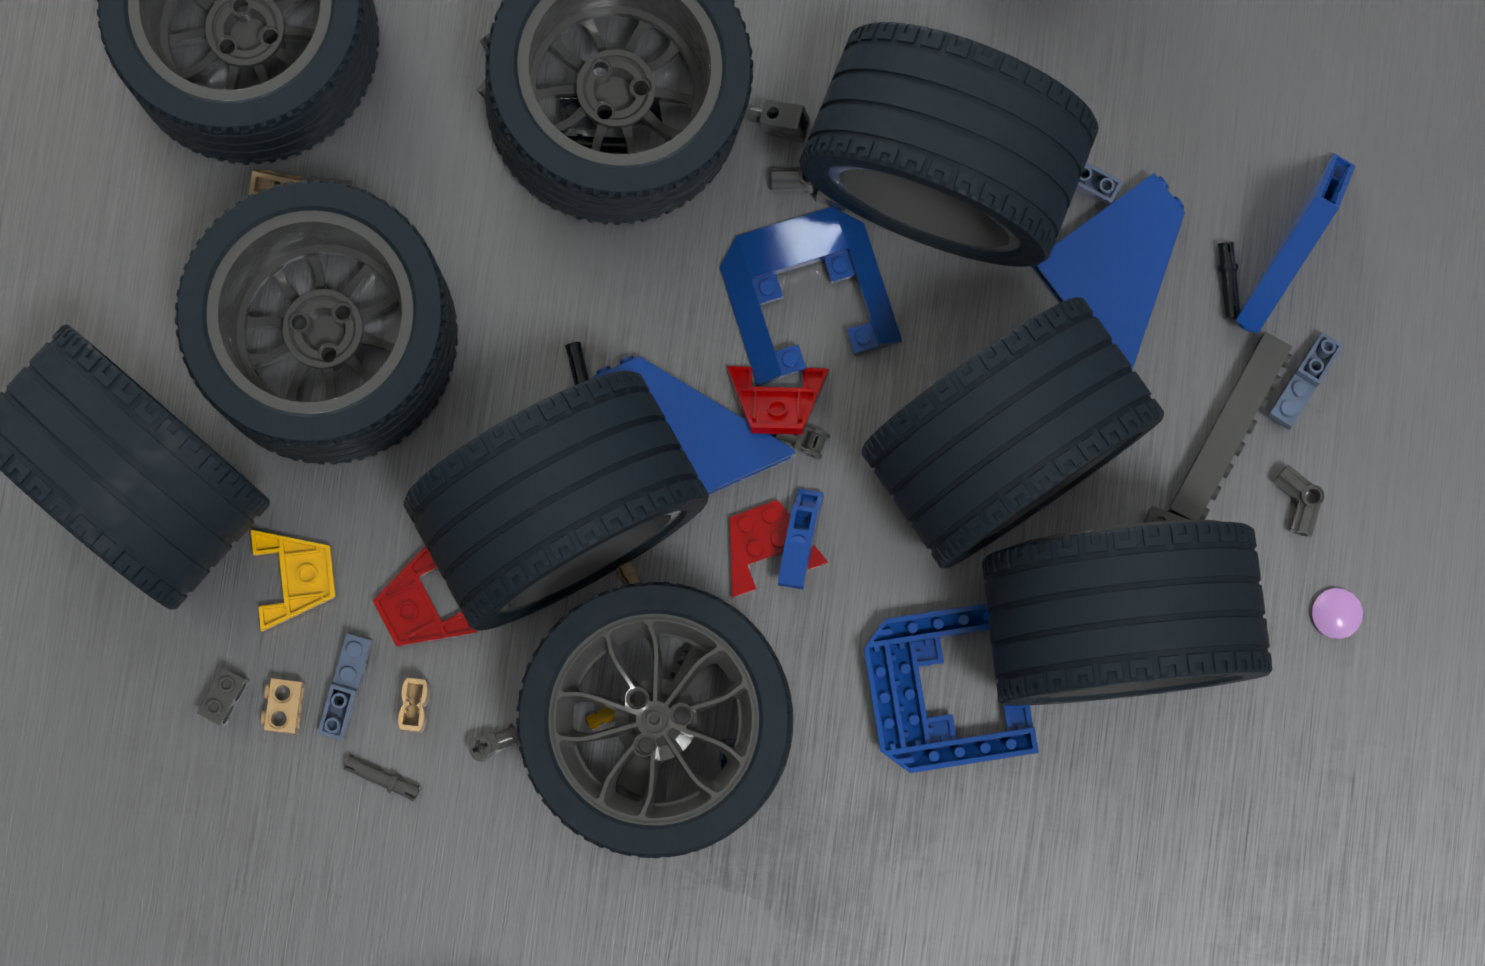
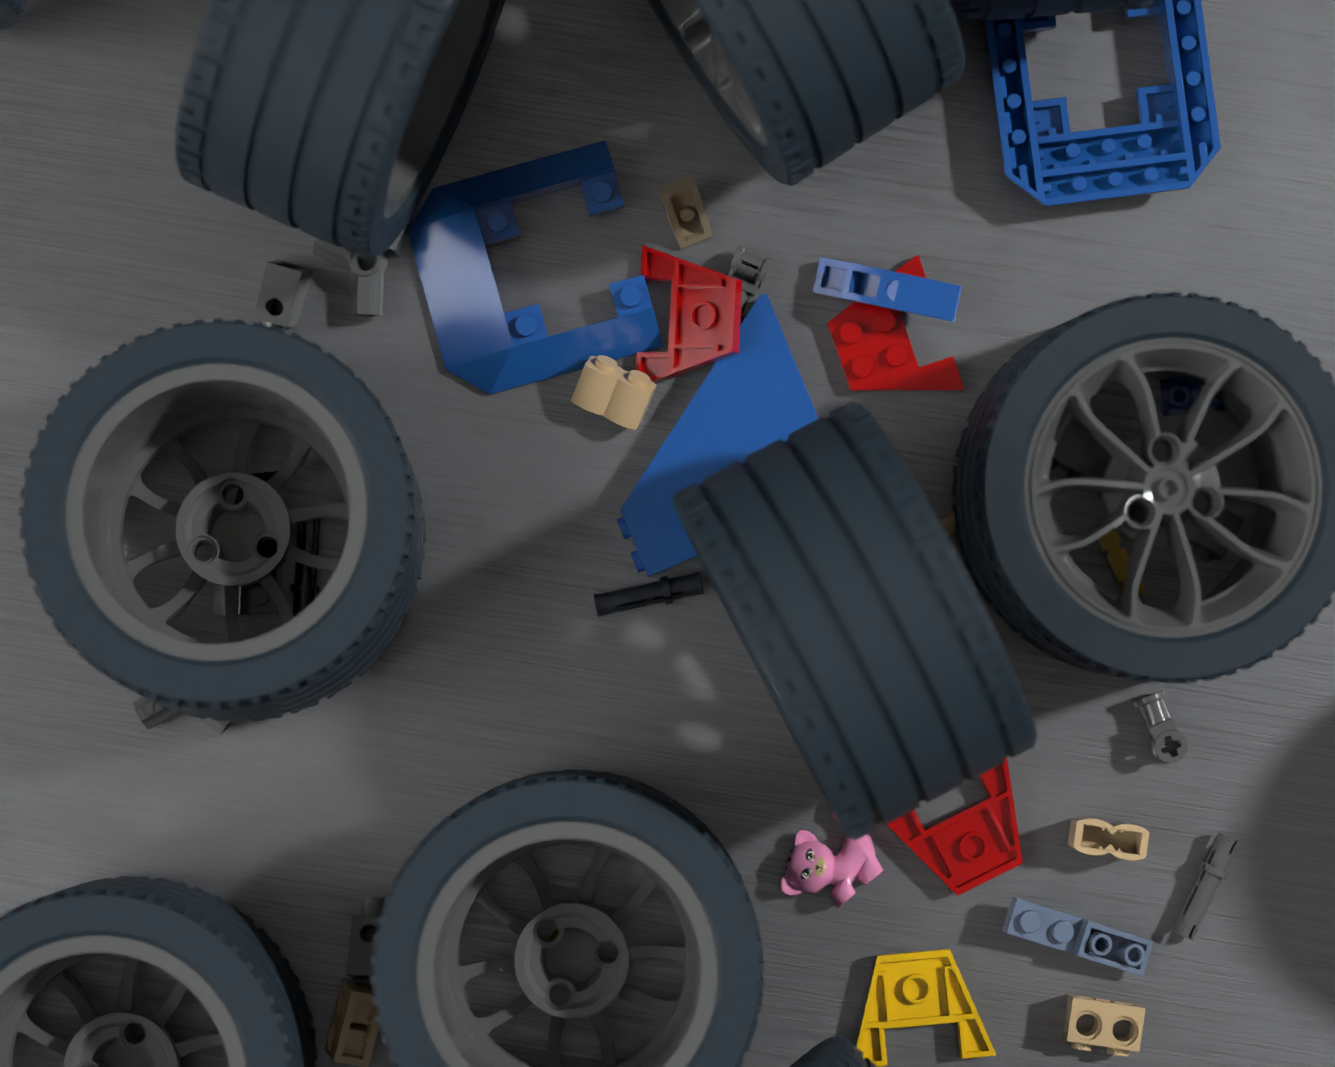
camera: 85 degrees left, 5 degrees up
none -> tan brick [571,355,657,430]
none -> dark tan slope [658,174,713,249]
none -> bright pink animal [779,811,884,908]

